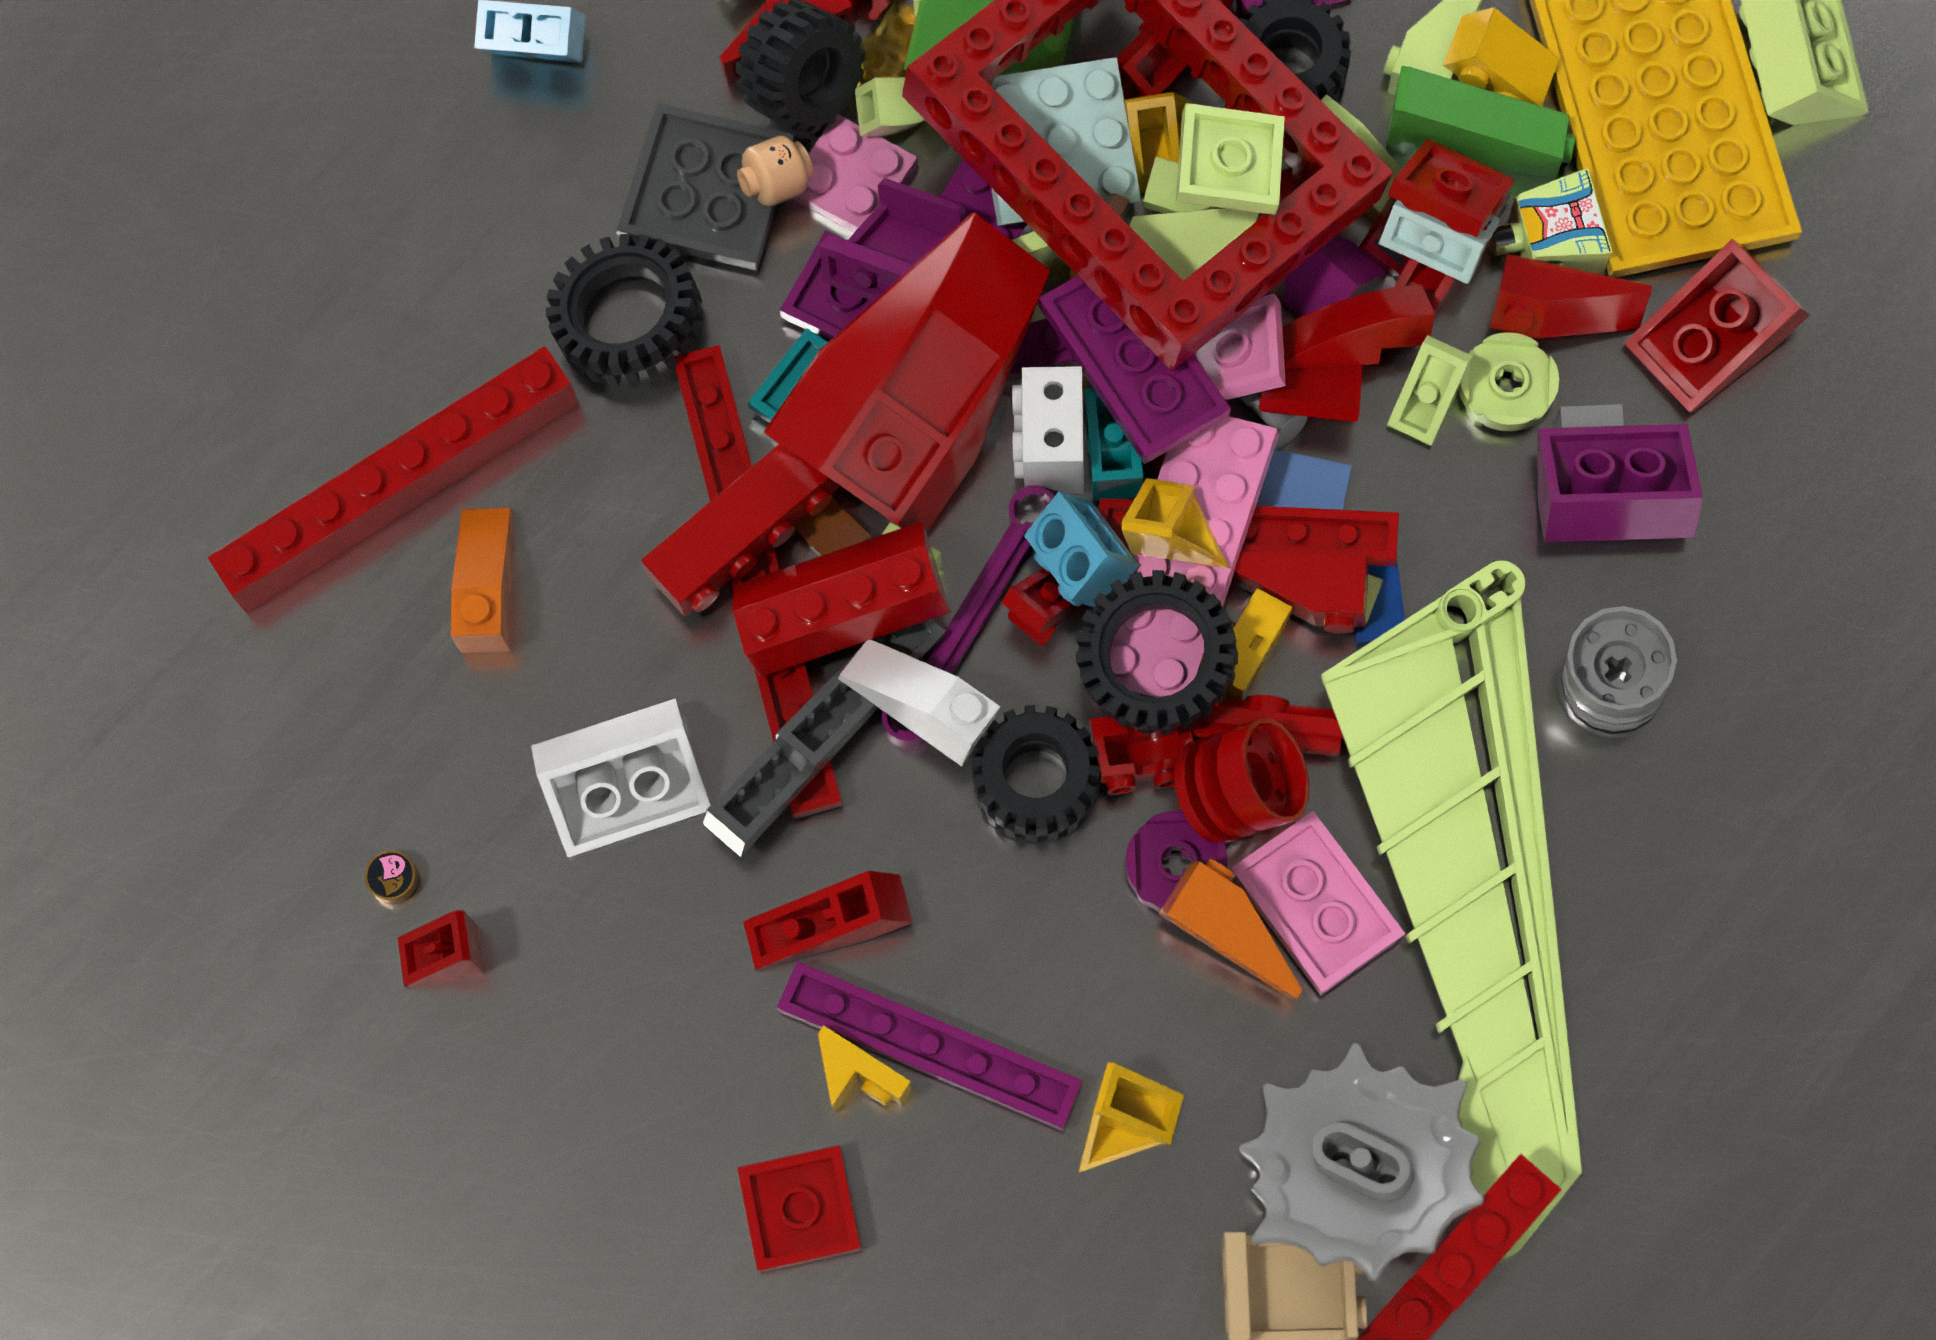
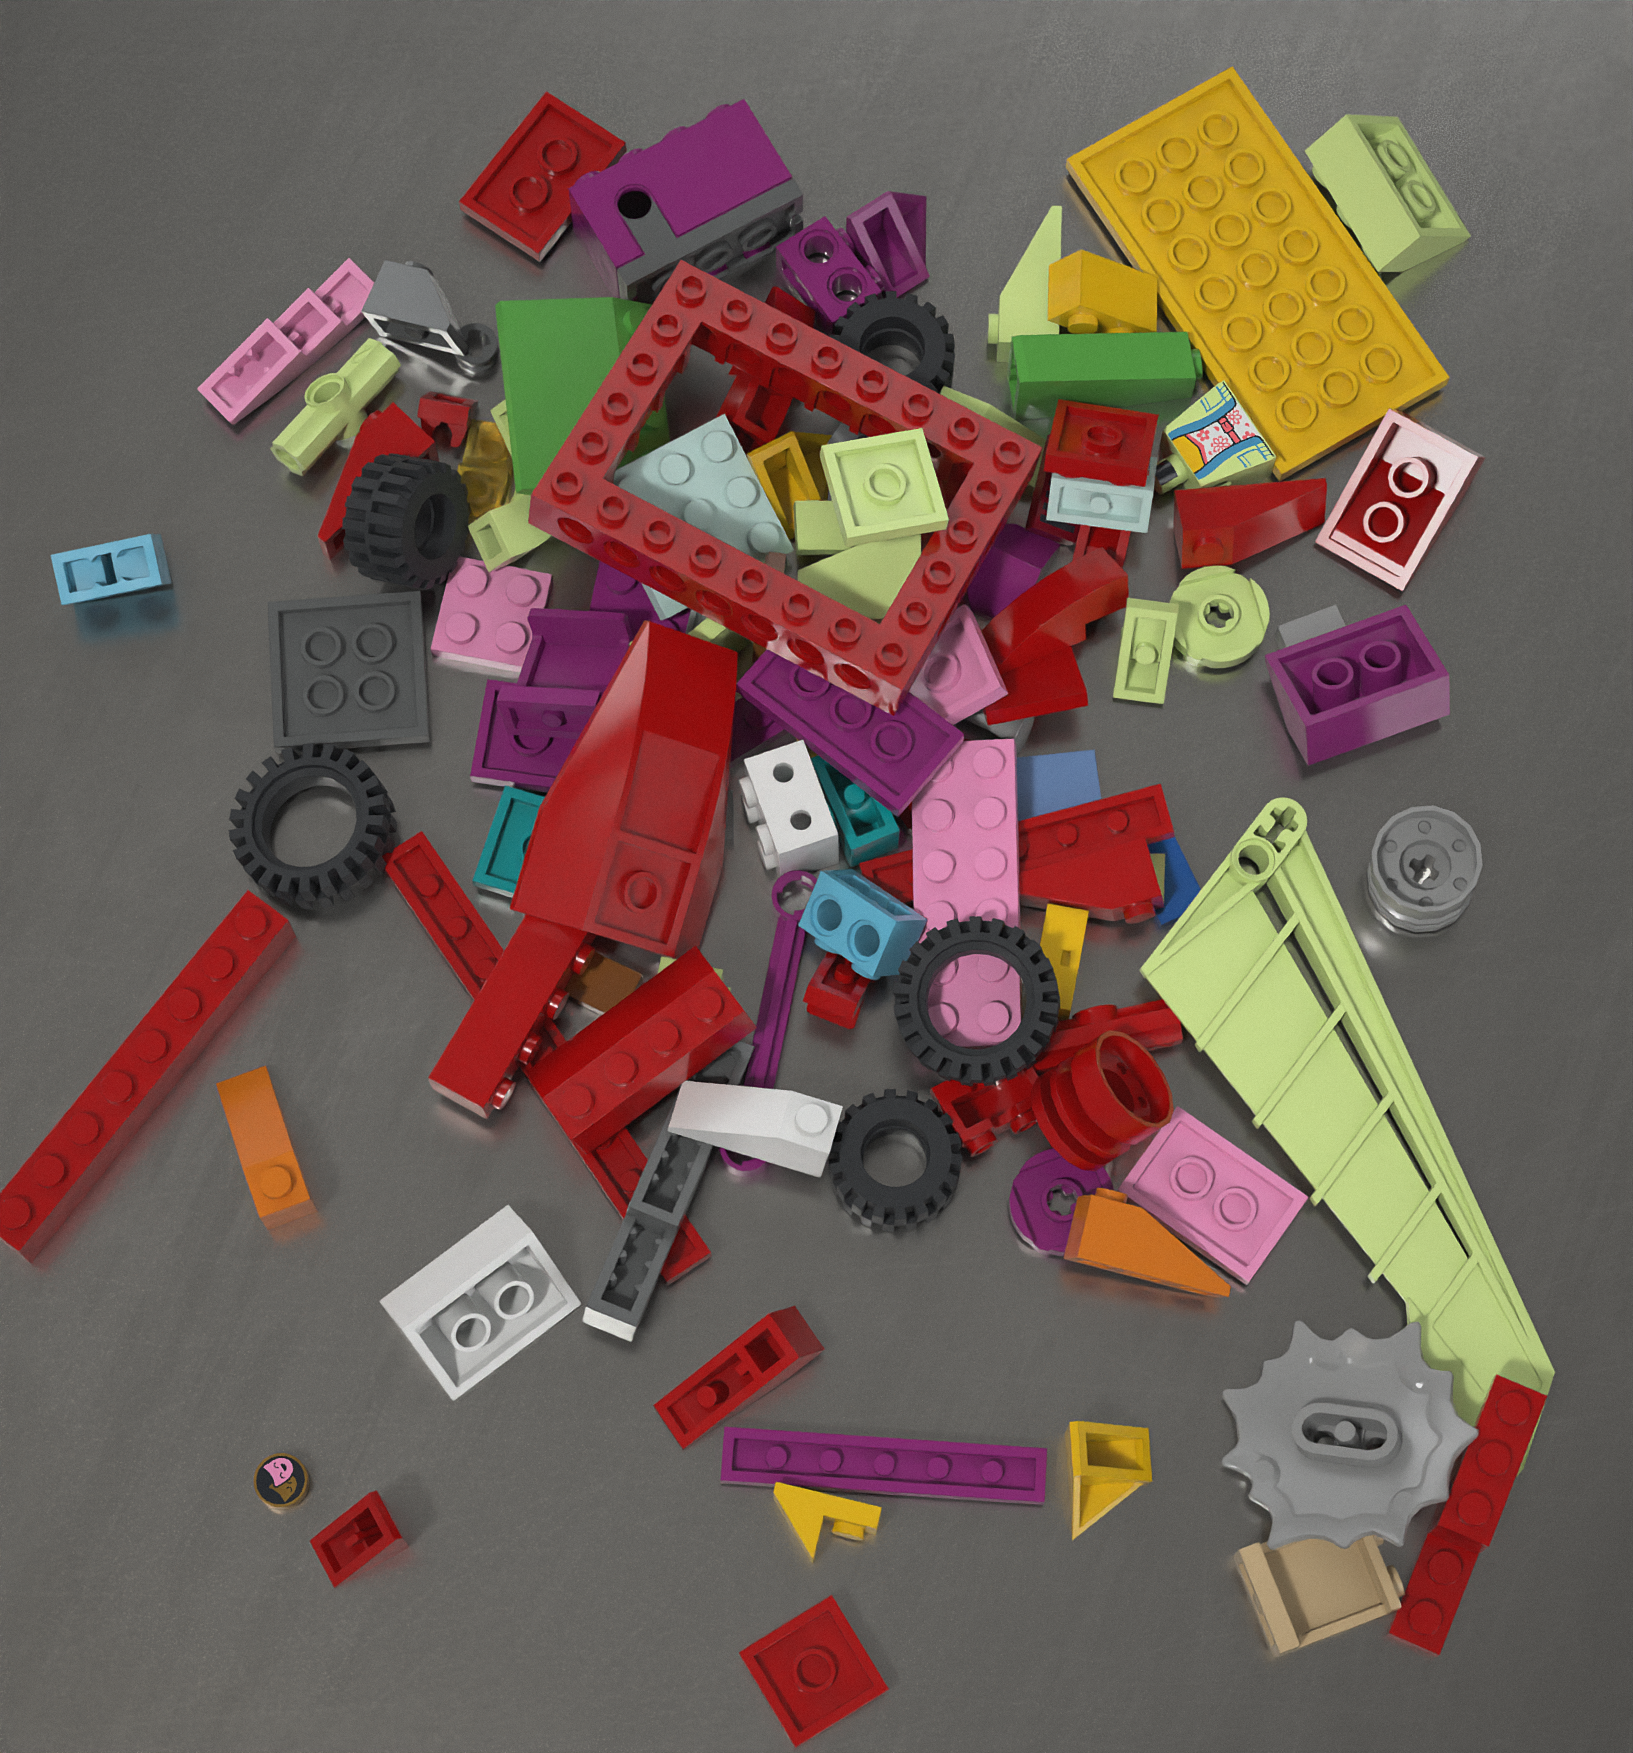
camera: 25 degrees left, 0 degrees up
light nougat head [737,136,813,206] -> none
yellow slope [1122,478,1230,569] -> none

